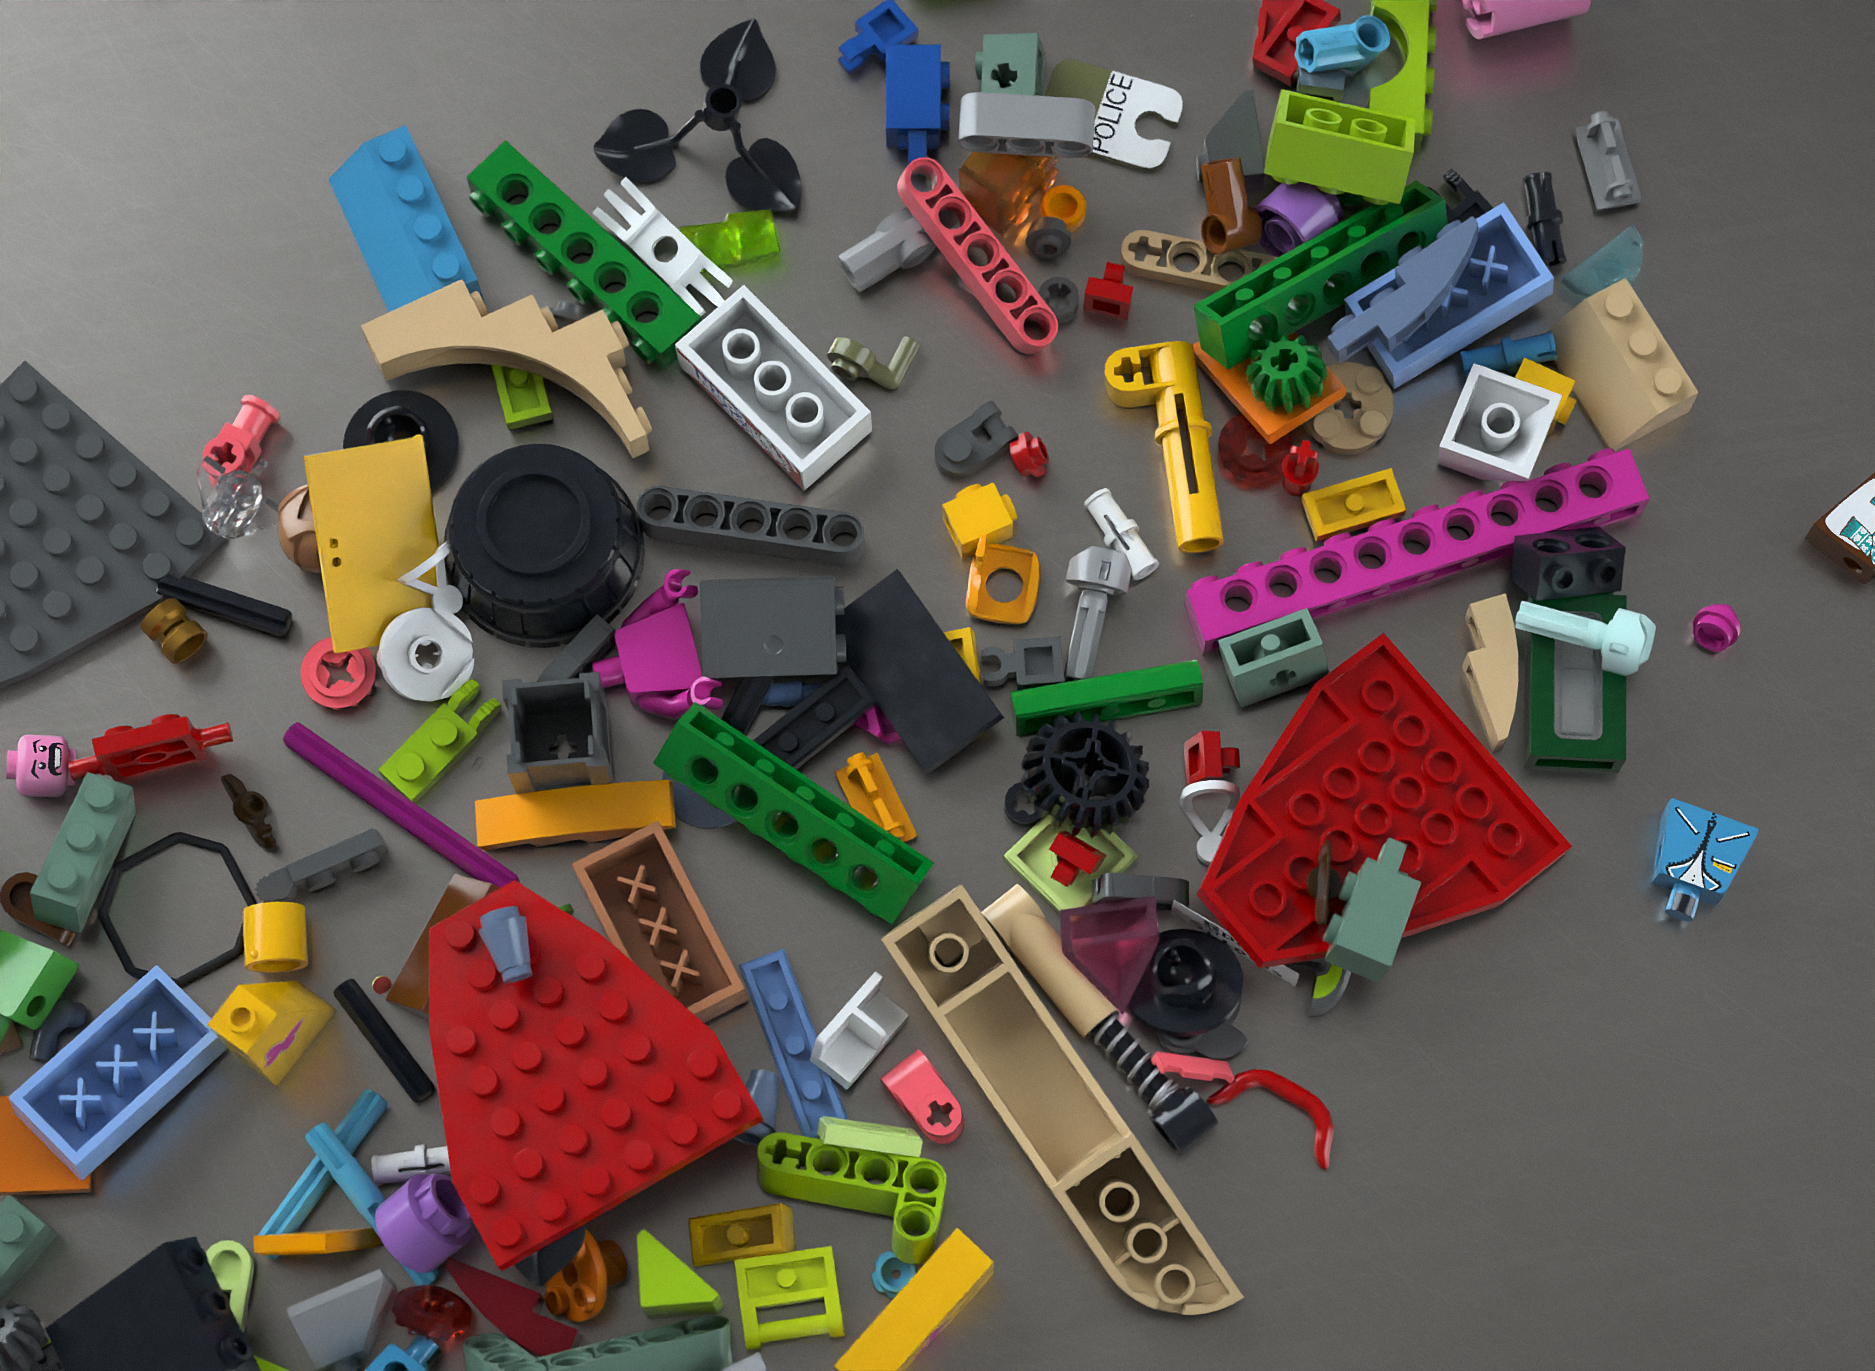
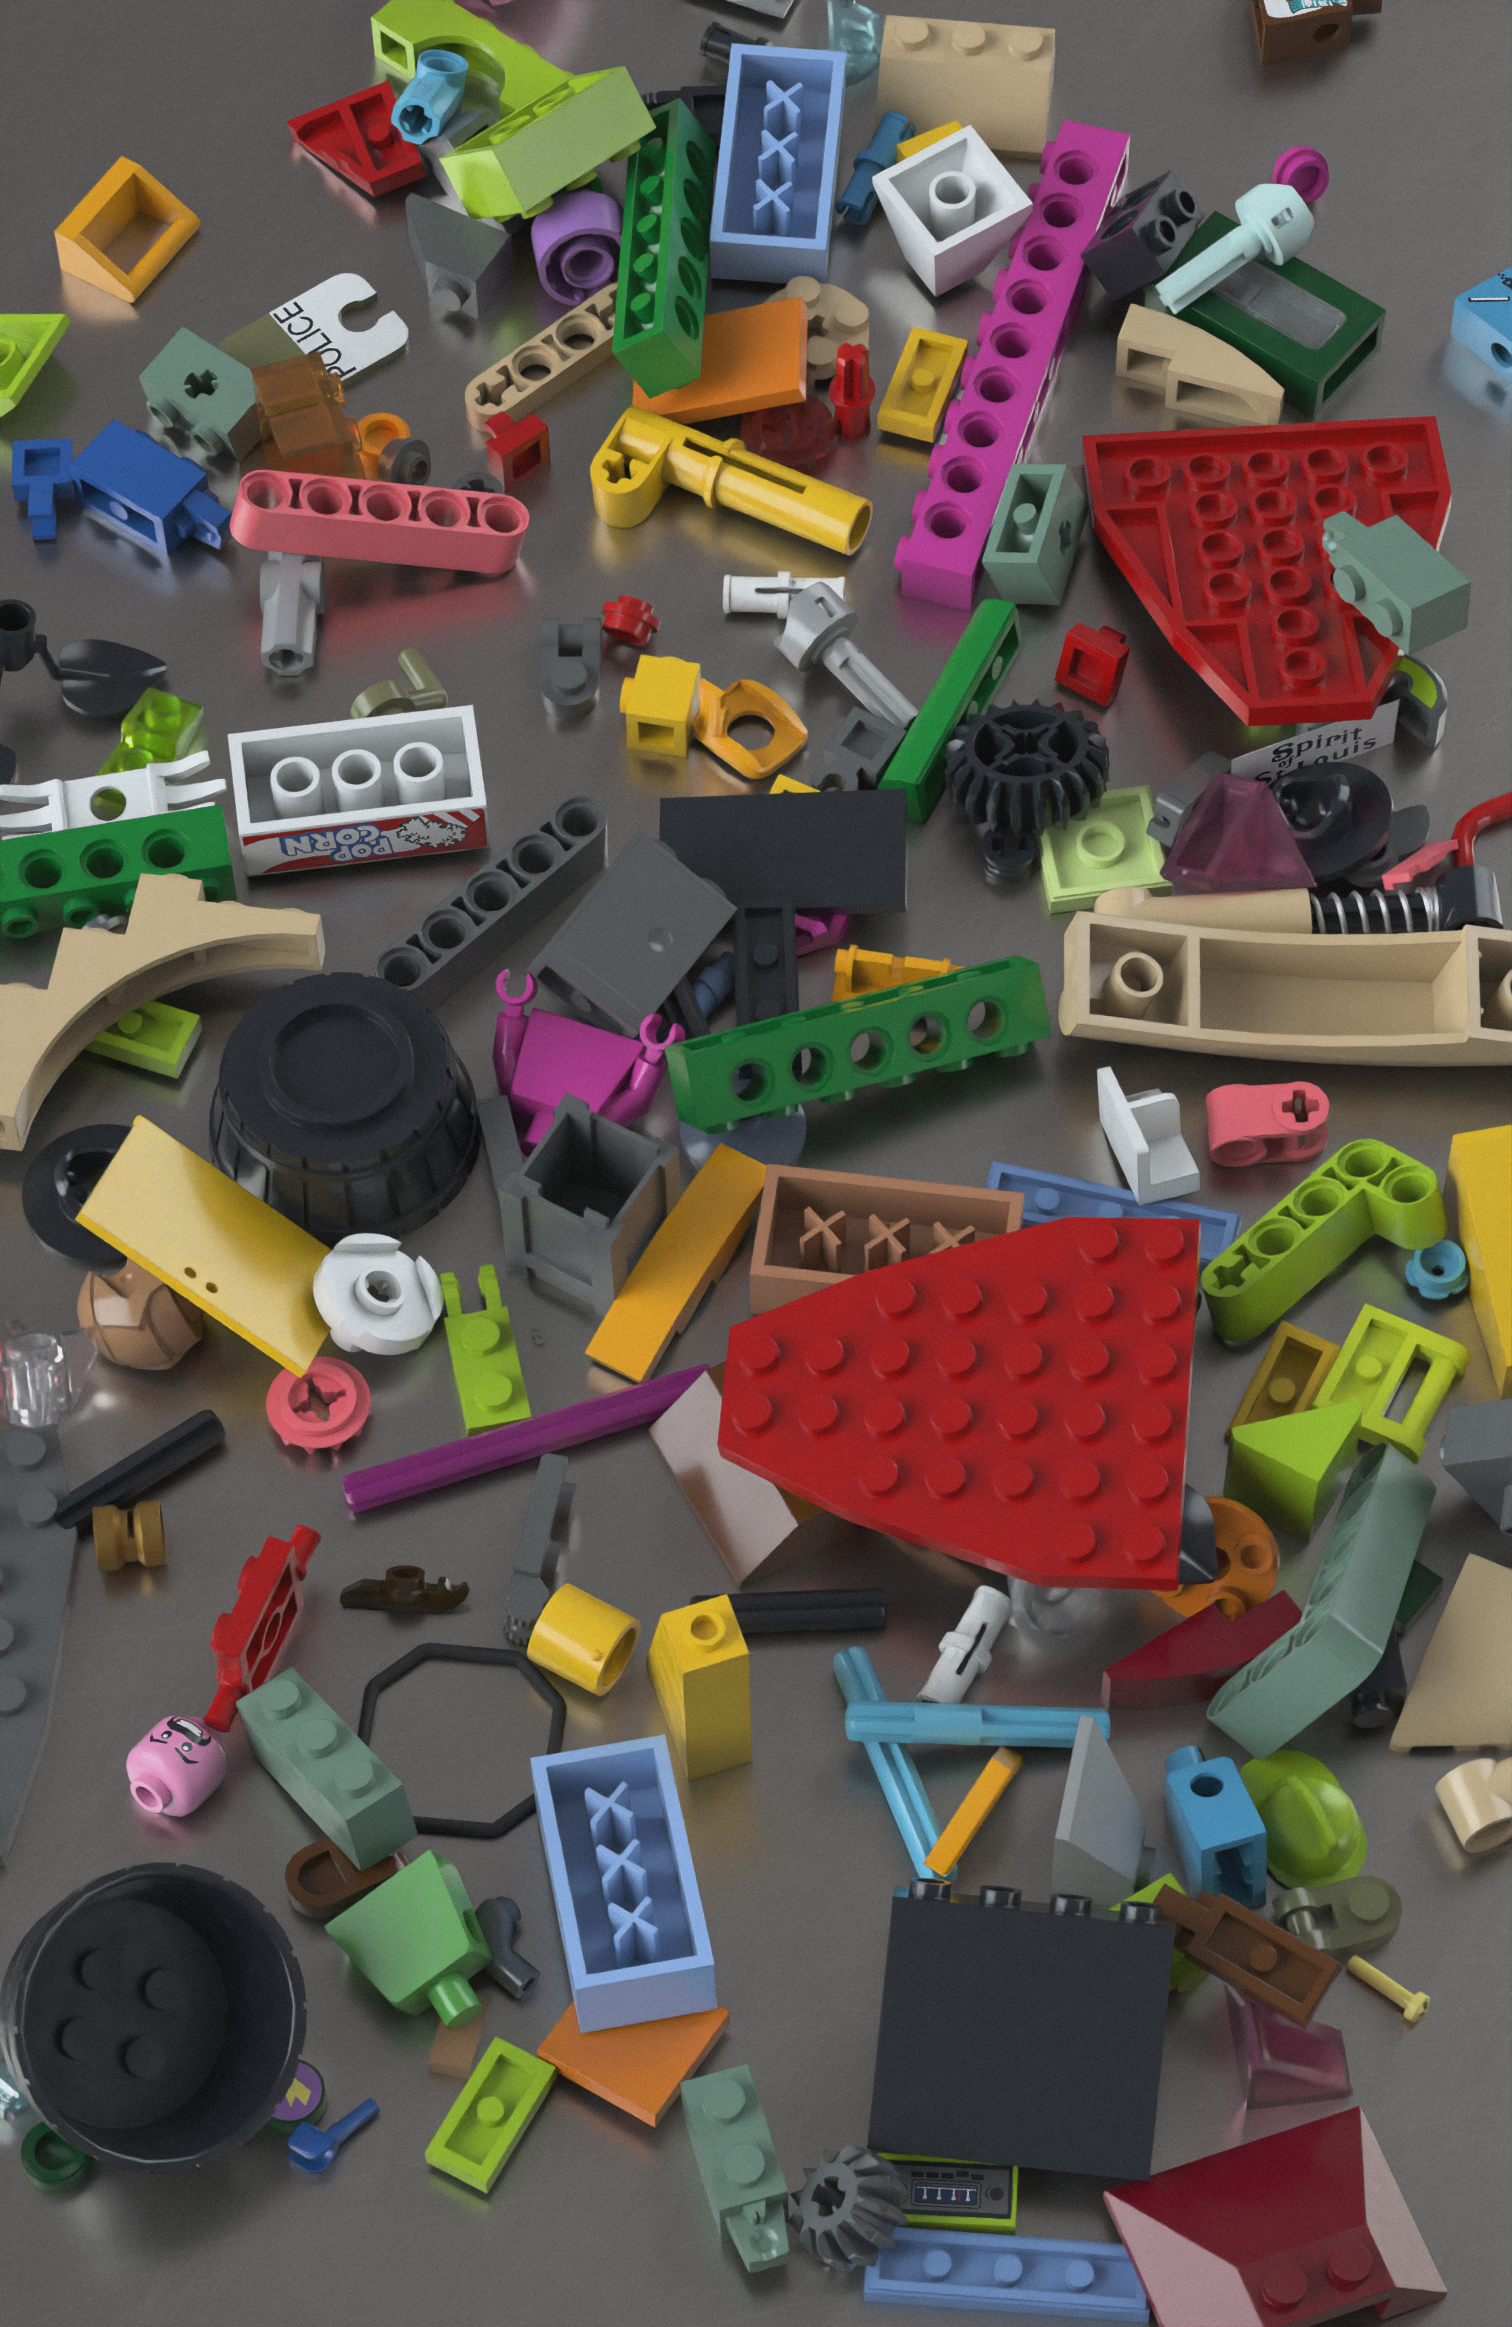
camera: 55 degrees left, 15 degrees down
coral piece [372,976,391,994] -> none
medium lavender piece [375,1174,473,1273] -> none
clear red gear [391,1285,472,1341] -> none
white piece [396,542,463,614] -> none
sand blue cone [478,906,532,983] -> none
yellowish green tile [817,1116,923,1157] -> none
light grey beam [958,92,1095,158] -> none
red tile [1049,830,1107,887] -> none
white piece [1179,780,1240,865] -> none
dark orange piece [1201,157,1263,255] -> none
green gear [1246,333,1327,415] -> none
dark brown piece [1306,840,1342,926] -> none
sand blue slope [1328,216,1478,364] -> none

